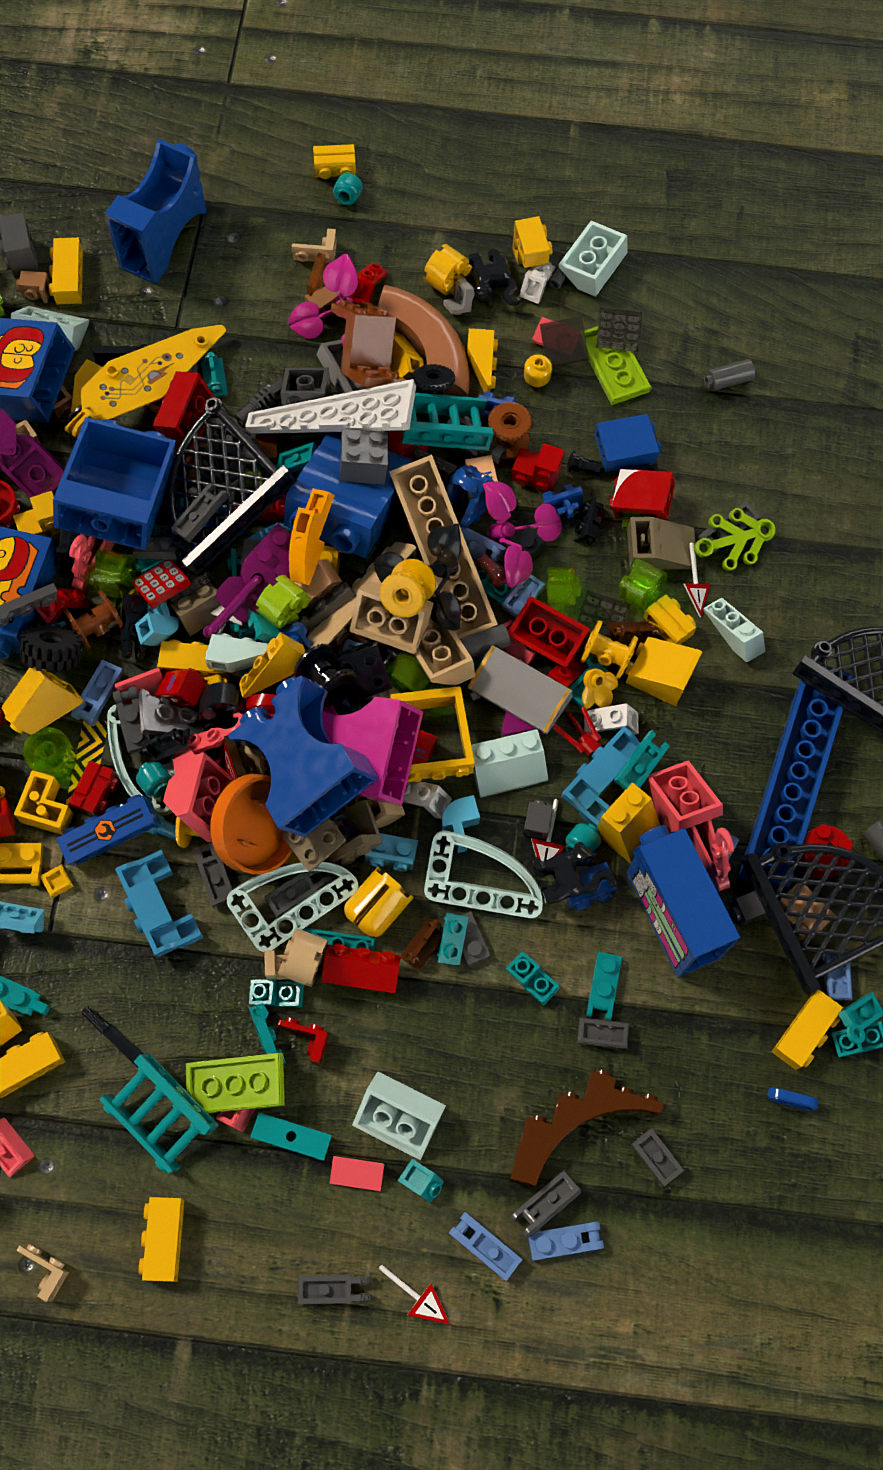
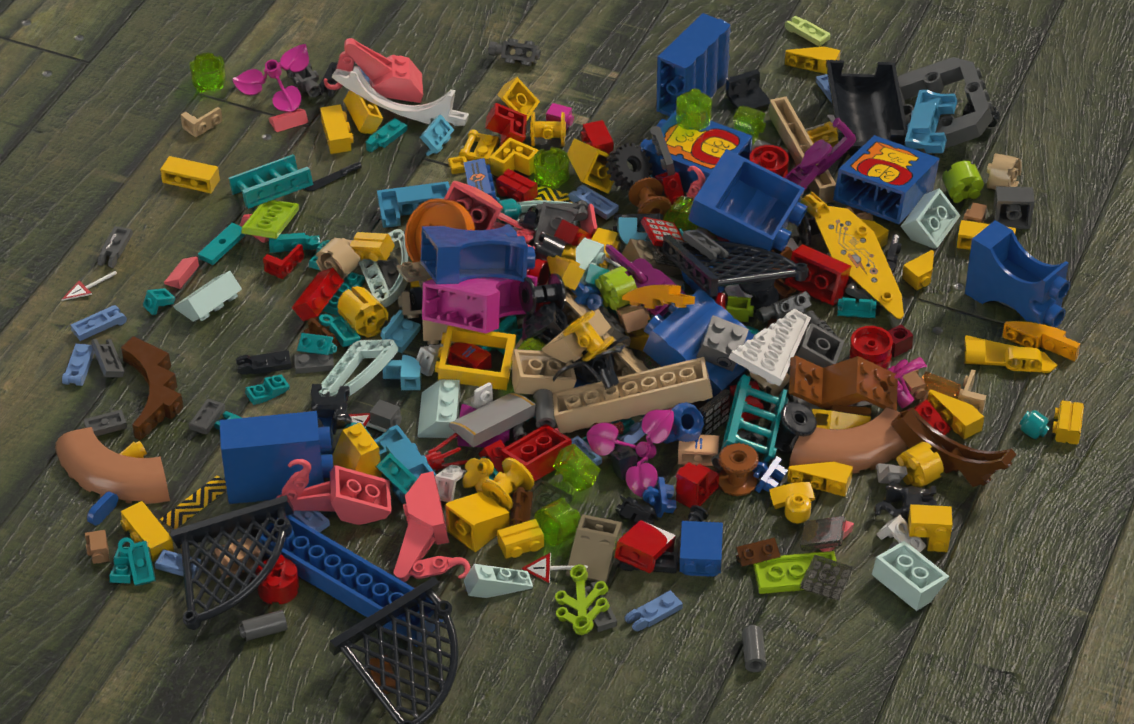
camera: 110 degrees right, 25 degrees down
none -> nougat brick [55,427,170,504]
none -> medium nougat brick [85,530,110,564]
none -> yellow cone [120,441,147,458]
none -> sticker [160,476,227,529]
none -> black hinge [236,350,292,375]
none -> teal hinge [319,314,360,347]
none -> yellow brick [350,232,395,261]
none -> coral slope [394,471,471,582]
none -> white bracket [464,382,493,409]
none -> medium blue hinge [624,590,683,632]
none -> reddish brown hinge [736,537,781,567]
none -> yellow slope [769,482,816,509]
none -> red wheel [849,326,893,369]
none -> dark red brick [888,324,913,358]
none -> reddish brown arch [891,407,1017,487]
none -> yellow slope [902,250,934,291]
none -> yellow slope [928,390,984,439]
none -> yellow panel [965,335,1057,373]
none -> light orange slope [1002,321,1080,361]

